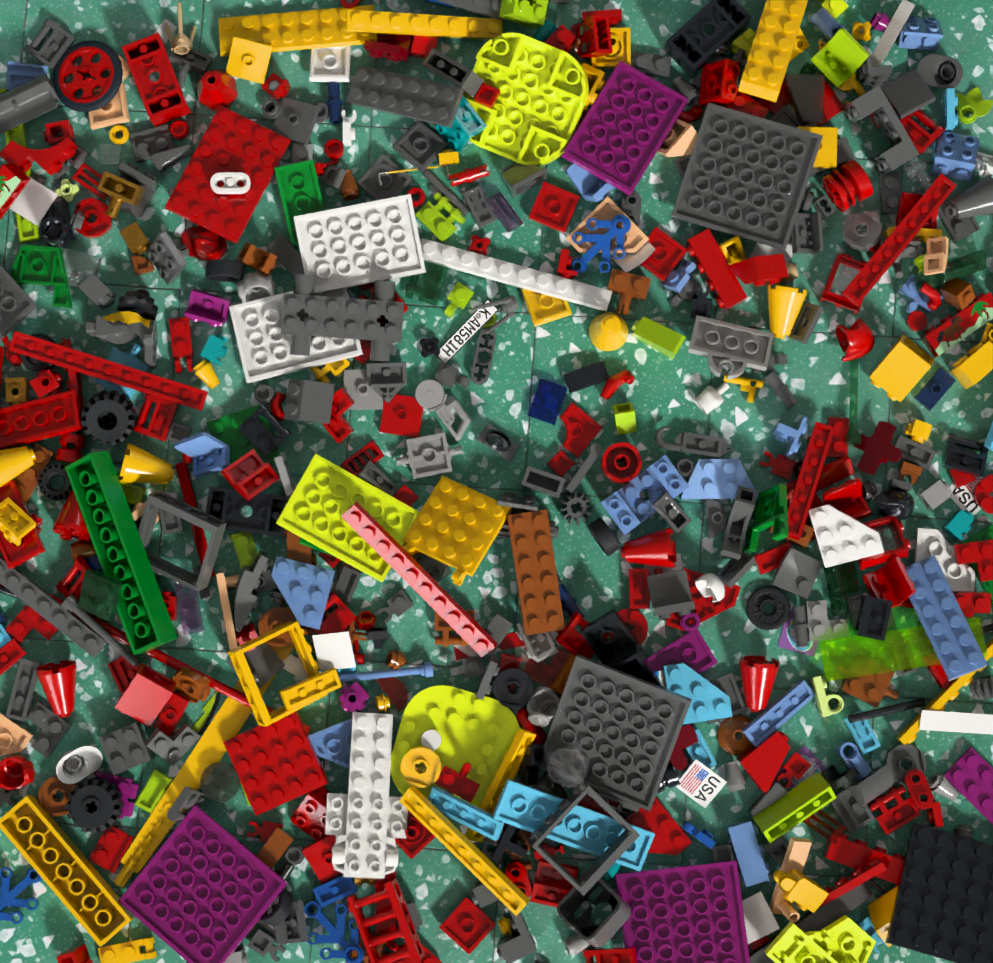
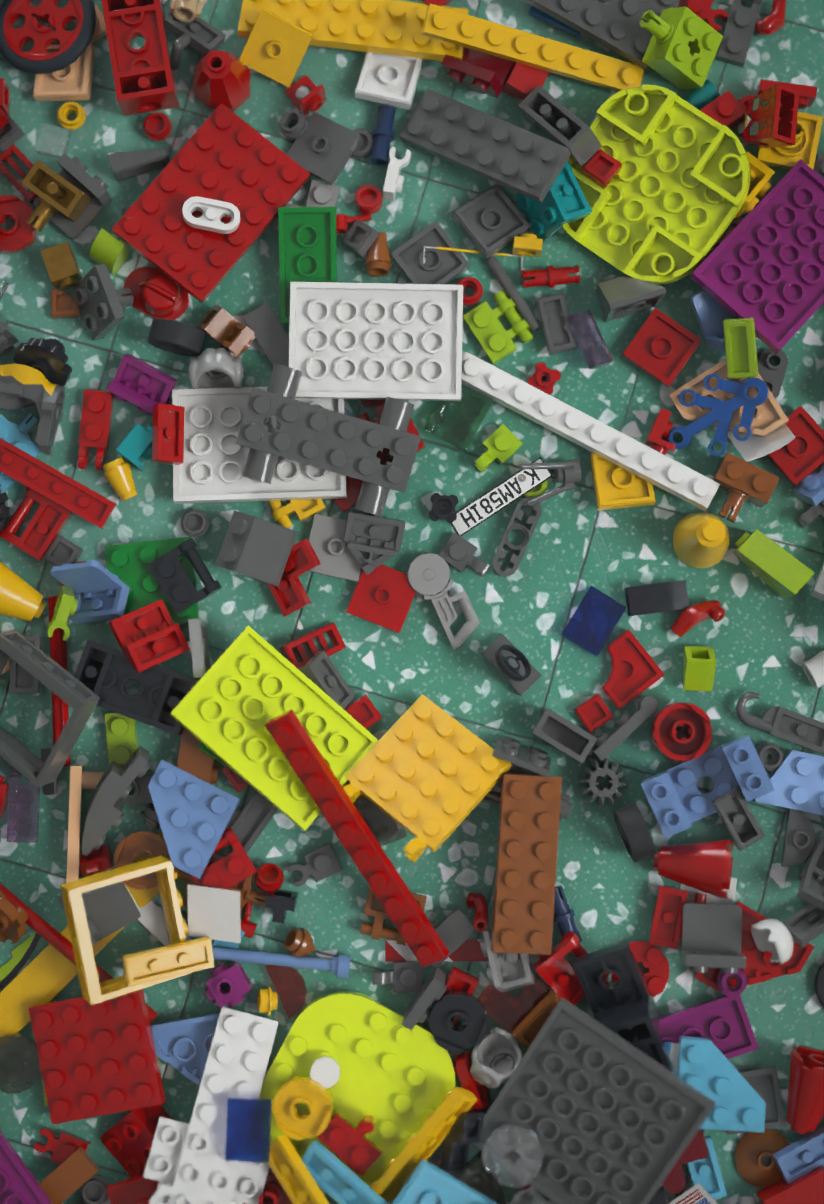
camera: 15 degrees right, 0 degrees up
dark grey plate [129,124,174,163] -> none
red arm [270,391,286,421] -> none
light grey plate [395,432,463,479] -> none
none -> lime plate [47,586,78,641]
none -> lime brick [89,229,130,276]
none -> red plate [152,403,185,465]
none -> clear blue plate [225,1098,272,1162]
none -> red arm [466,892,489,932]
none -> lime tile [723,318,758,378]

